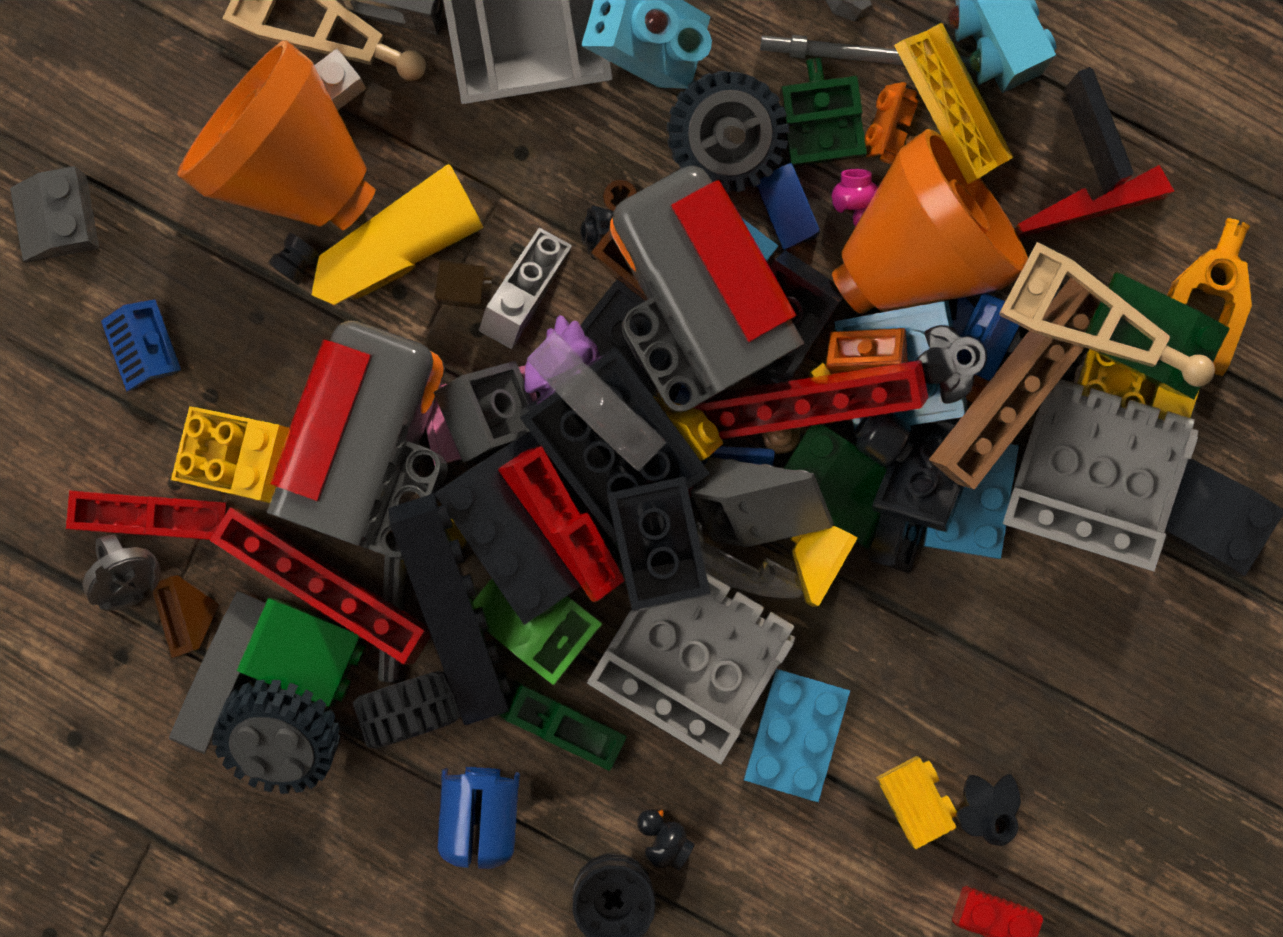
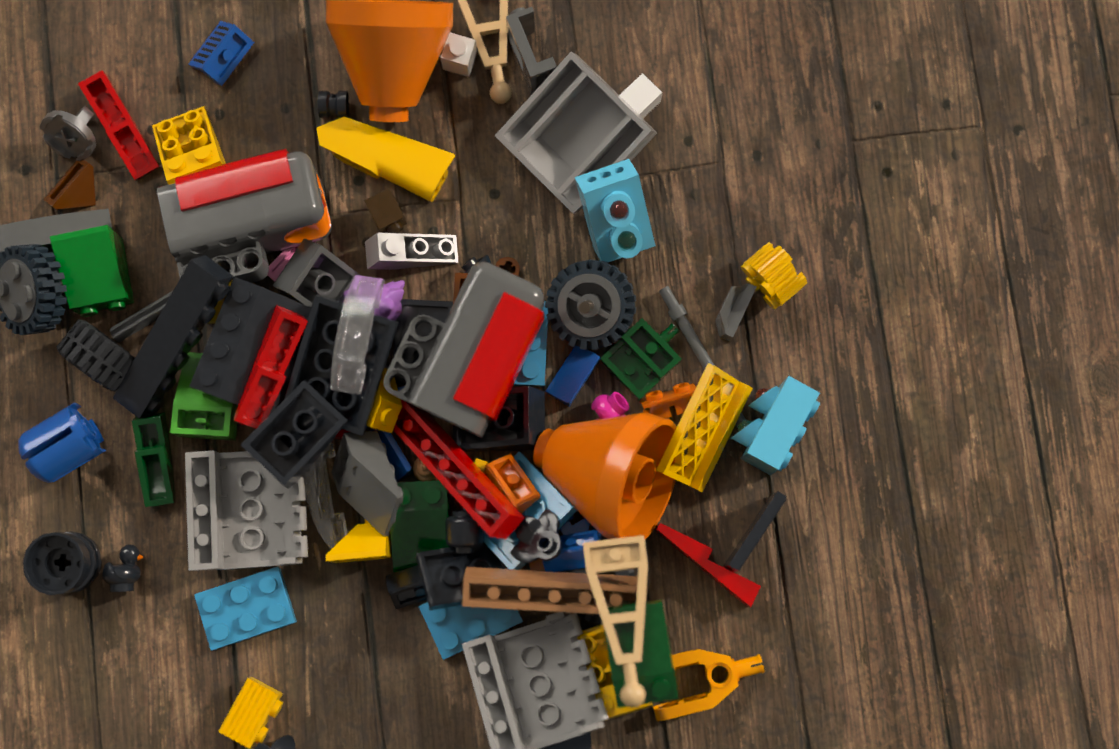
camera: 55 degrees right, 5 degrees down
red brick [210,508,431,664] -> none

